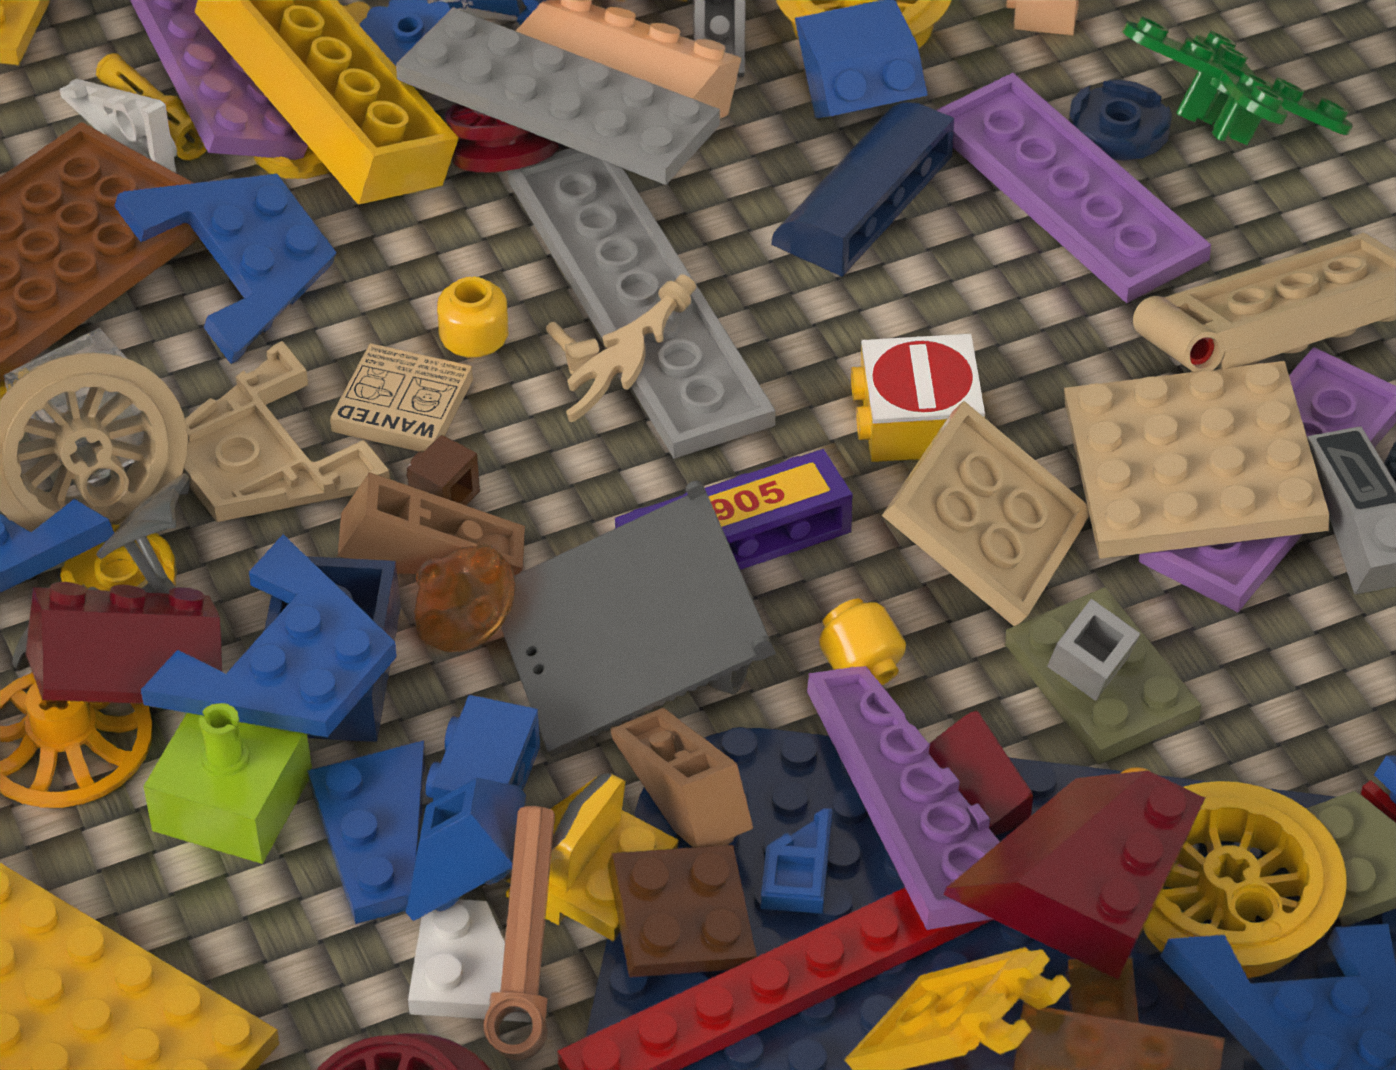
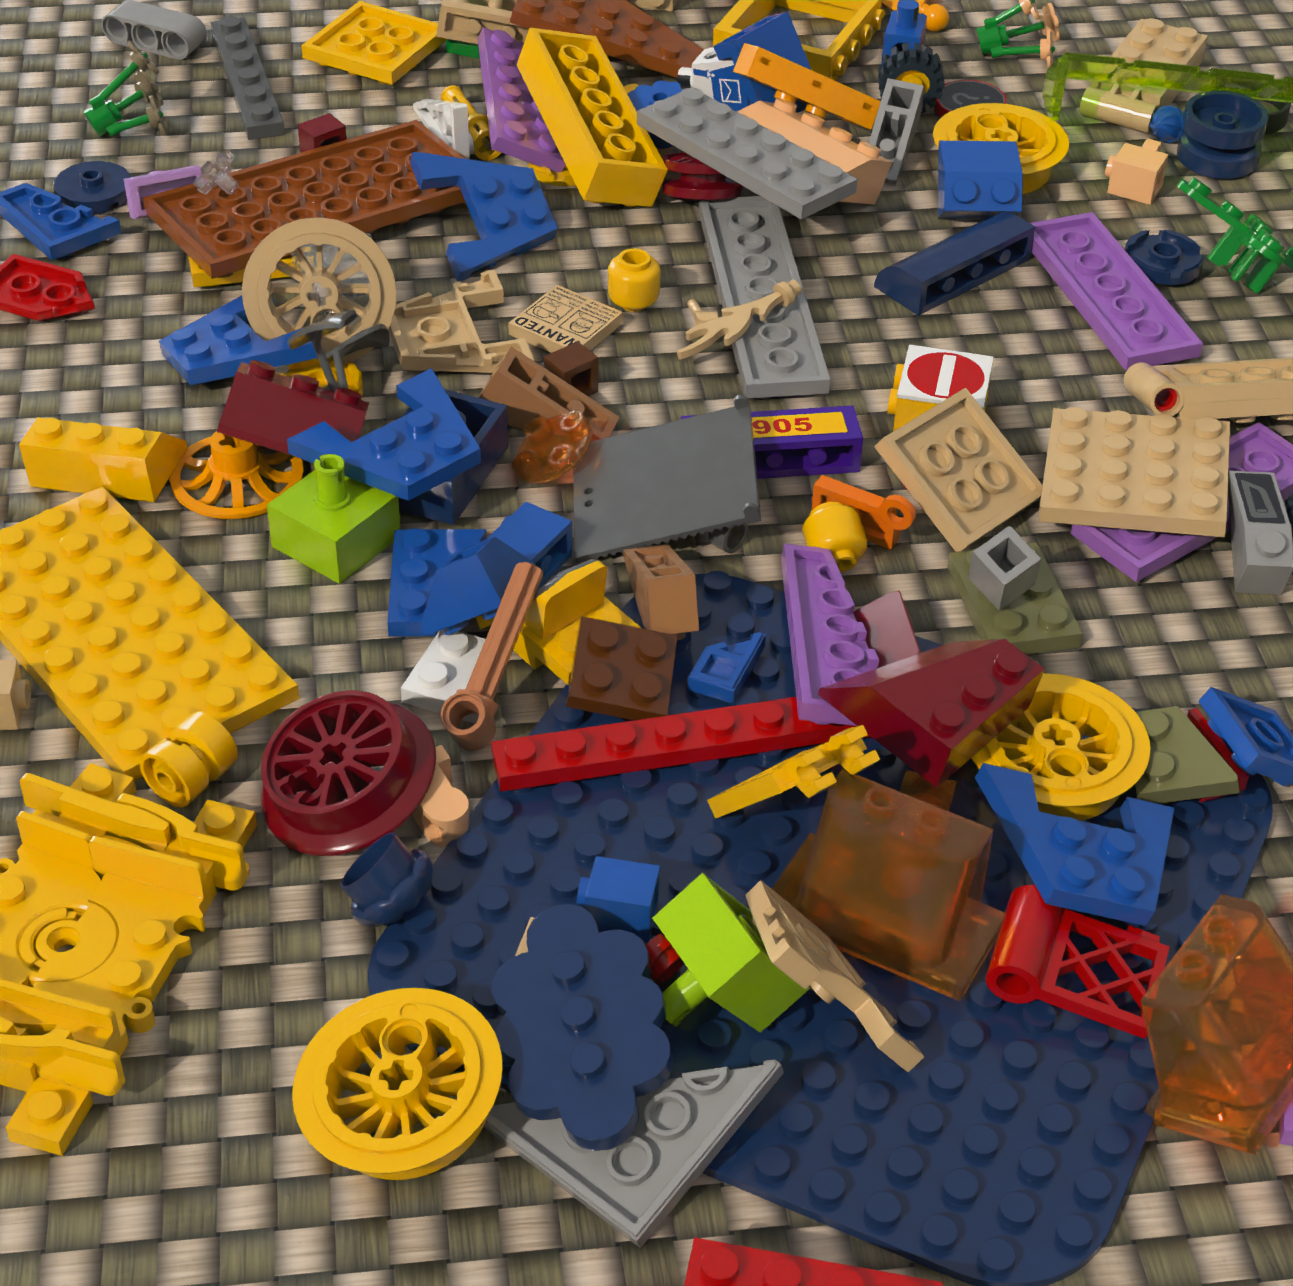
camera: 15 degrees right, 5 degrees down
none -> orange hinge [811,475,916,550]

